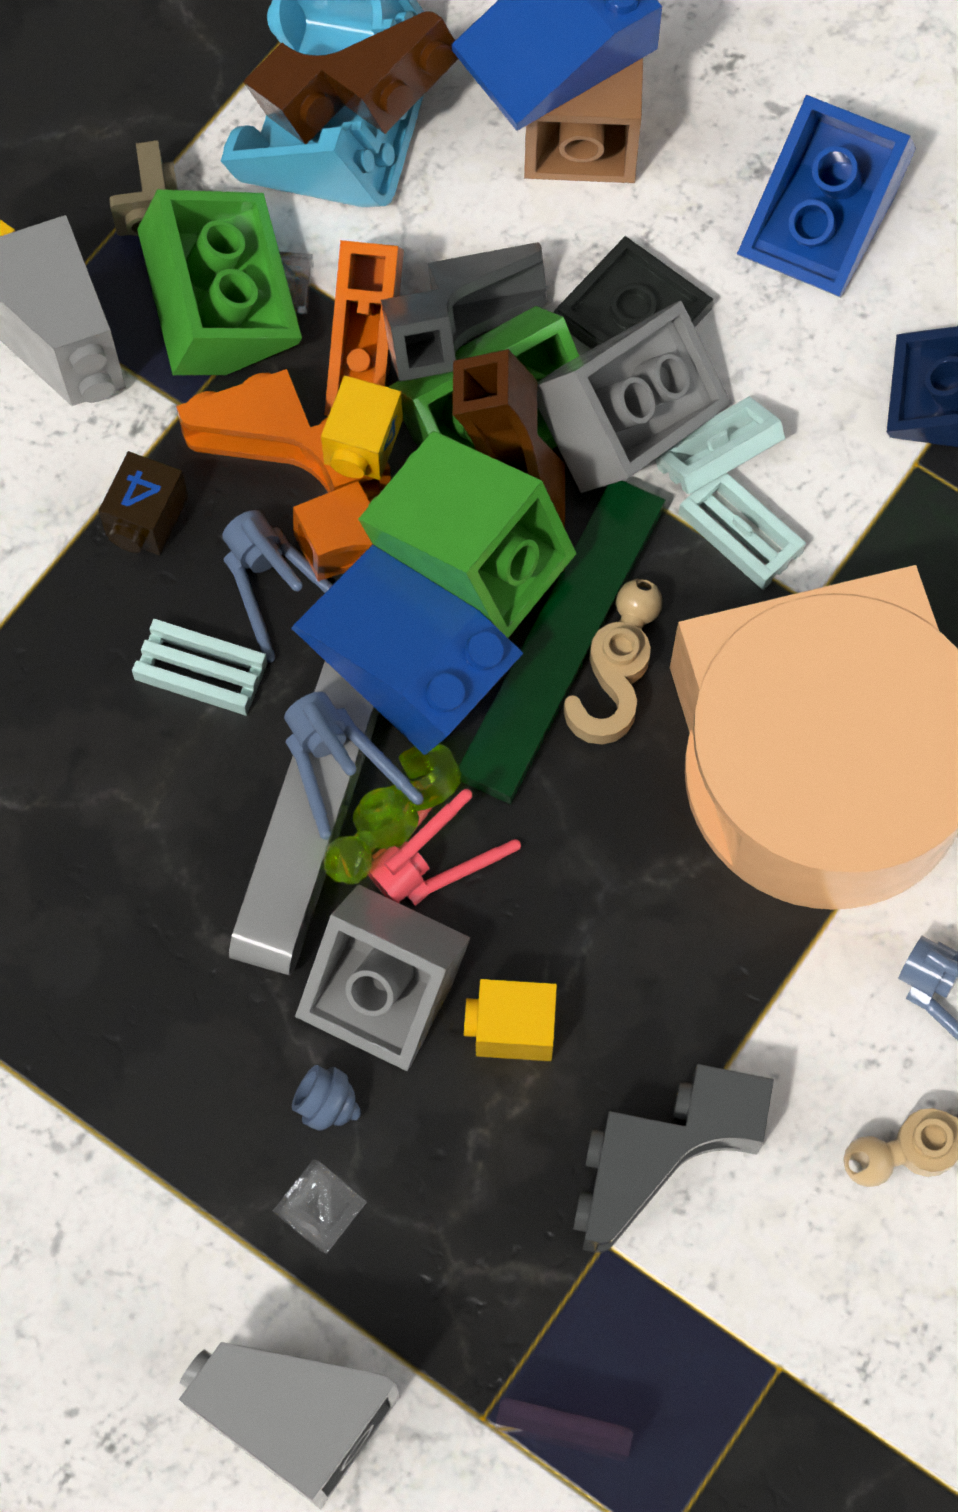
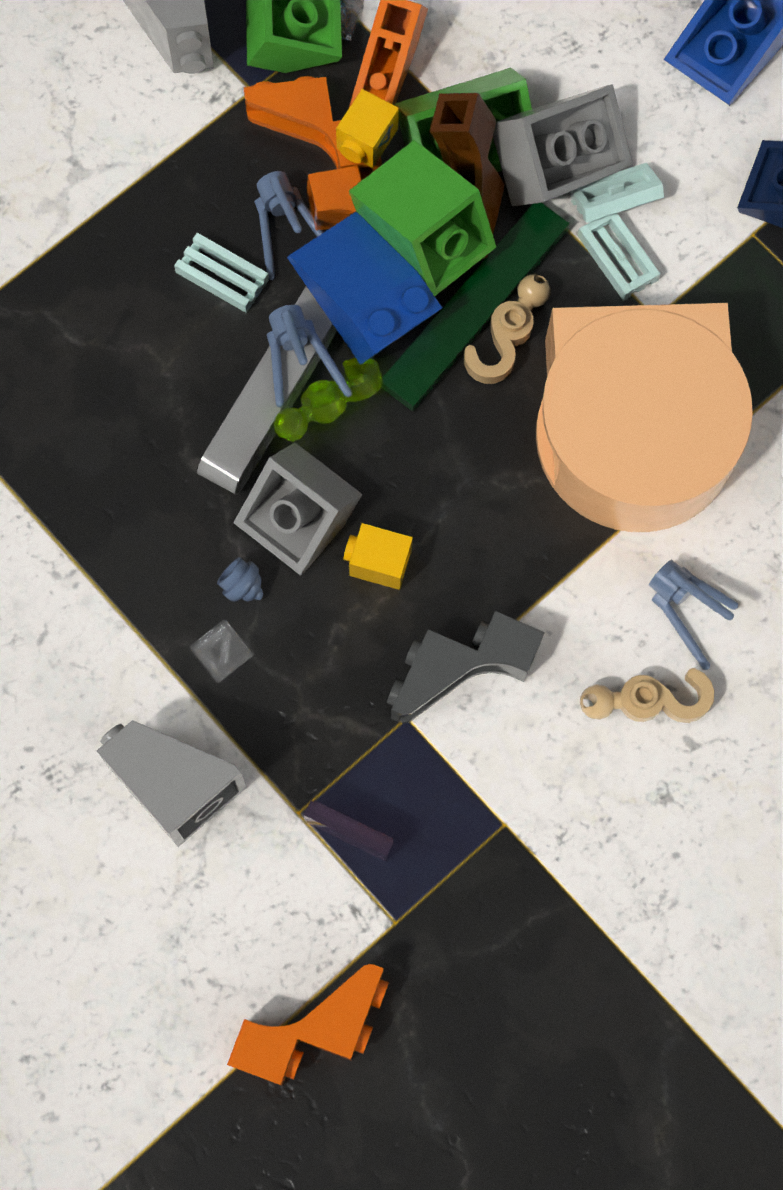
camera: 10 degrees right, 5 degrees up
dark brown brick [98,451,188,556] -> none
coral plant [364,789,521,906] -> none
dark grey arch [381,242,548,382] -> none
pearl dark grey tile [553,236,714,349] -> none

